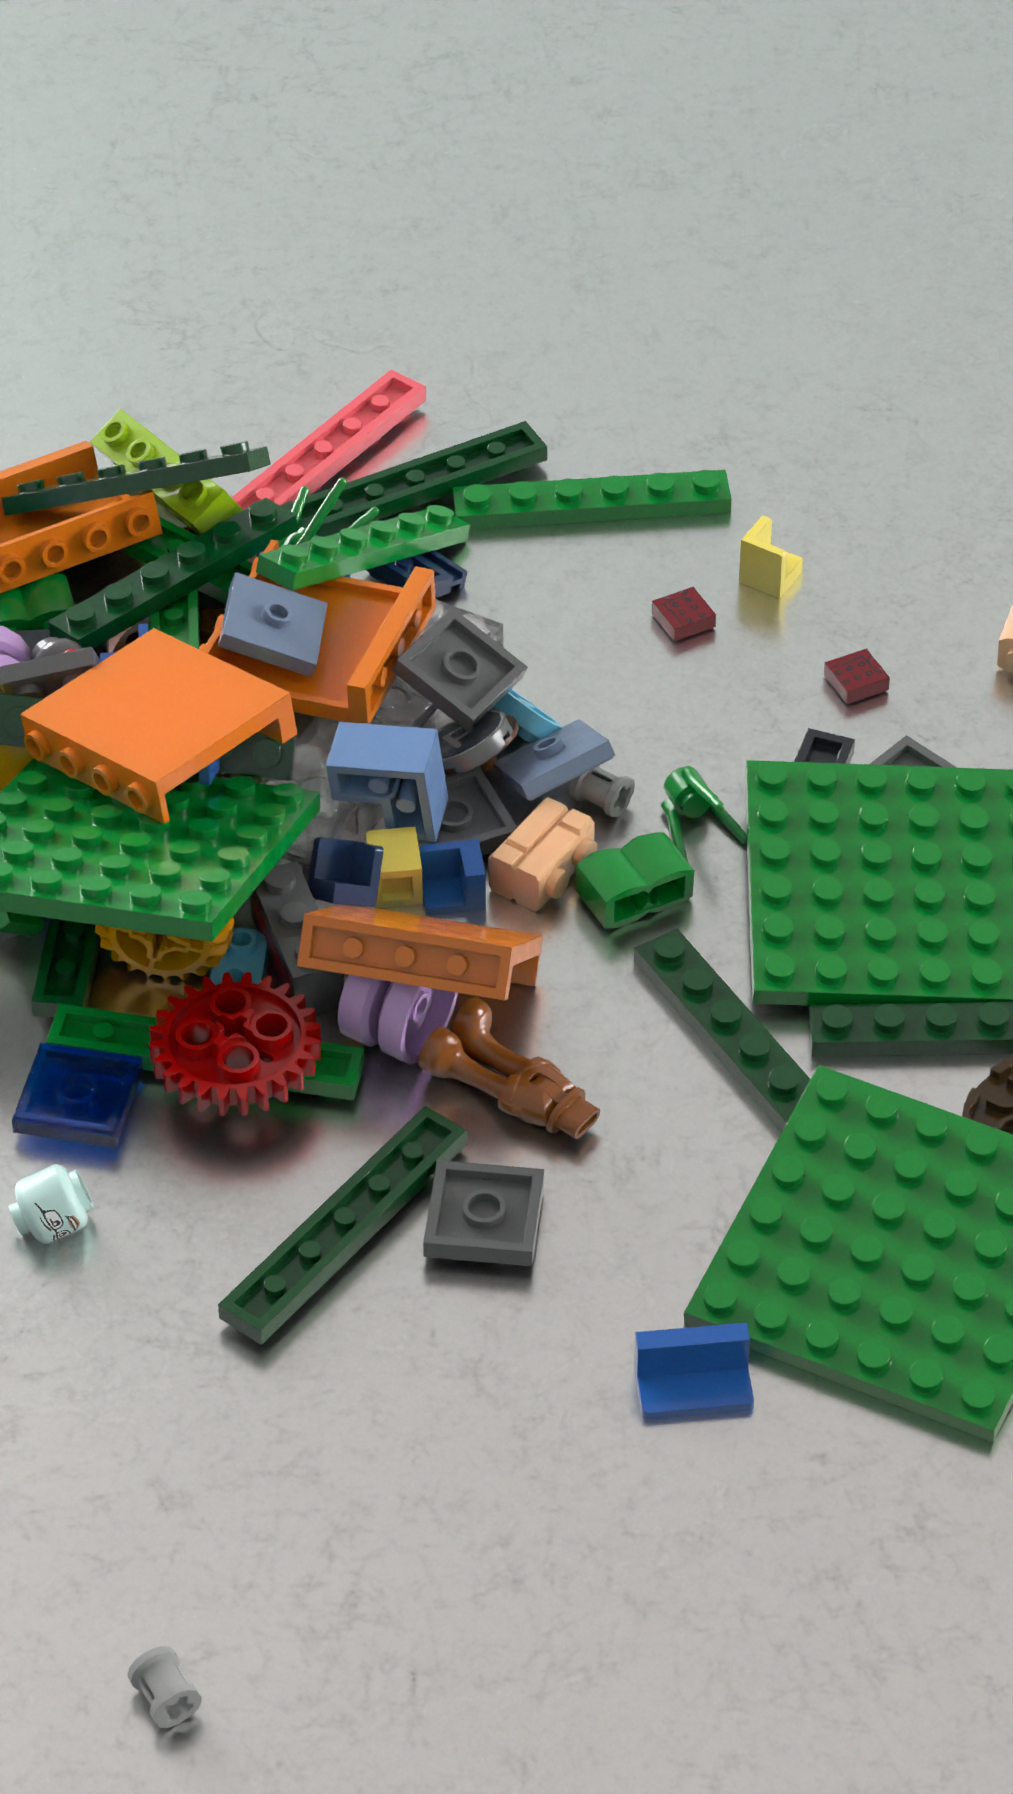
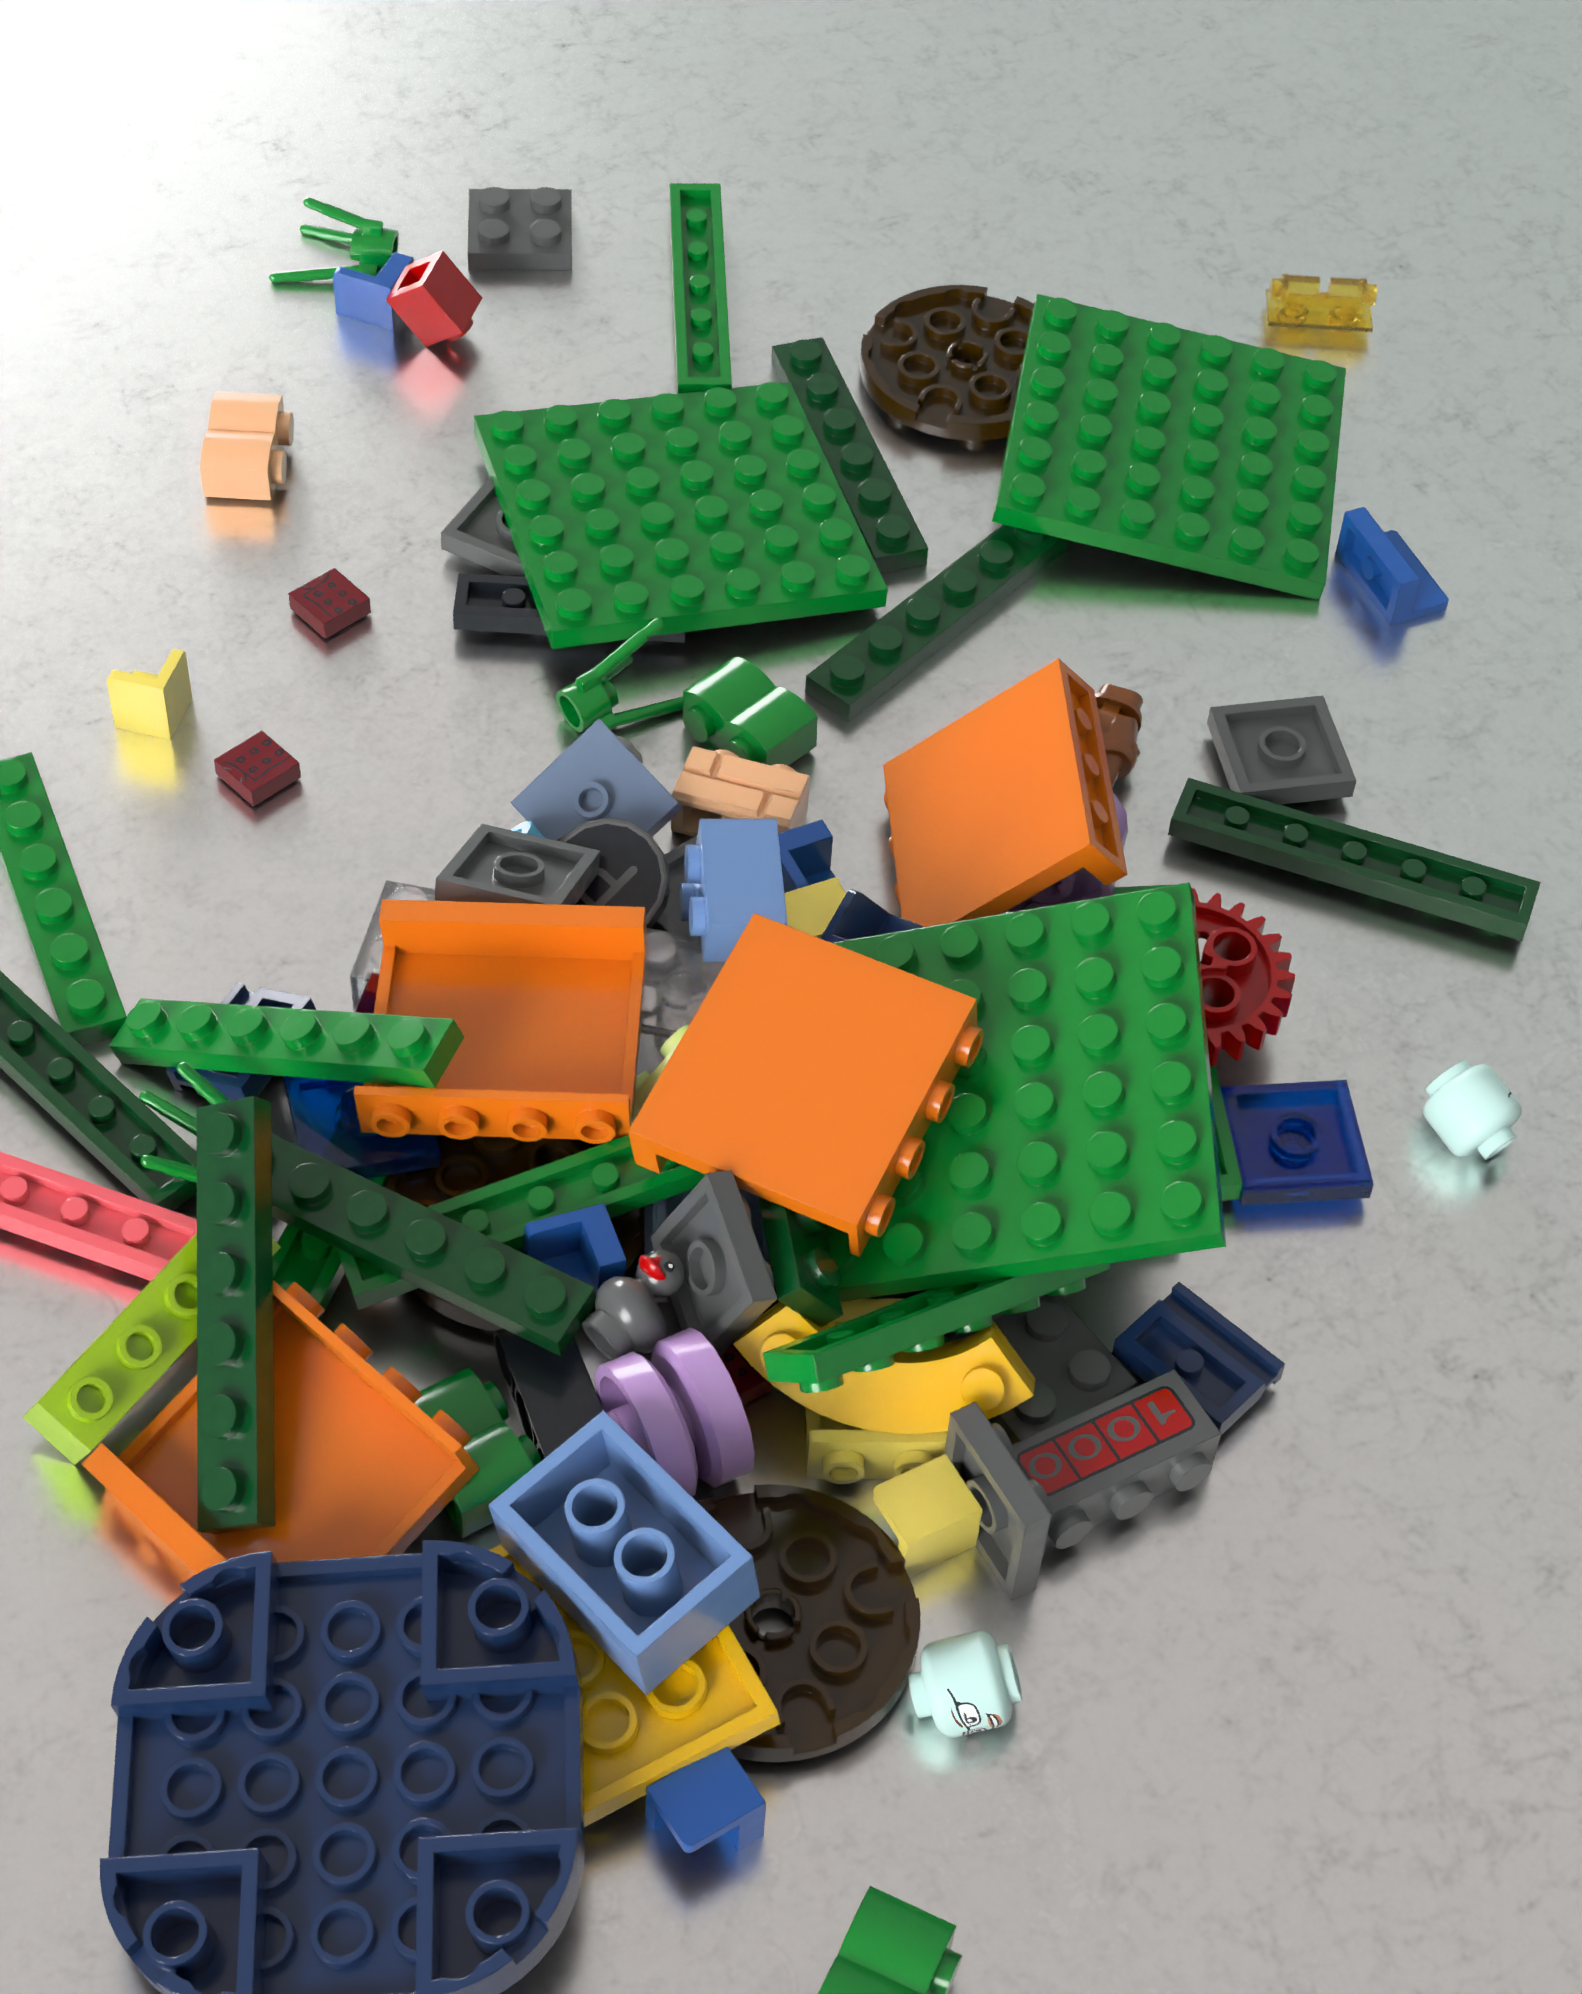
camera: 110 degrees left, 5 degrees up
sand blue plate [218,572,328,677] -> none

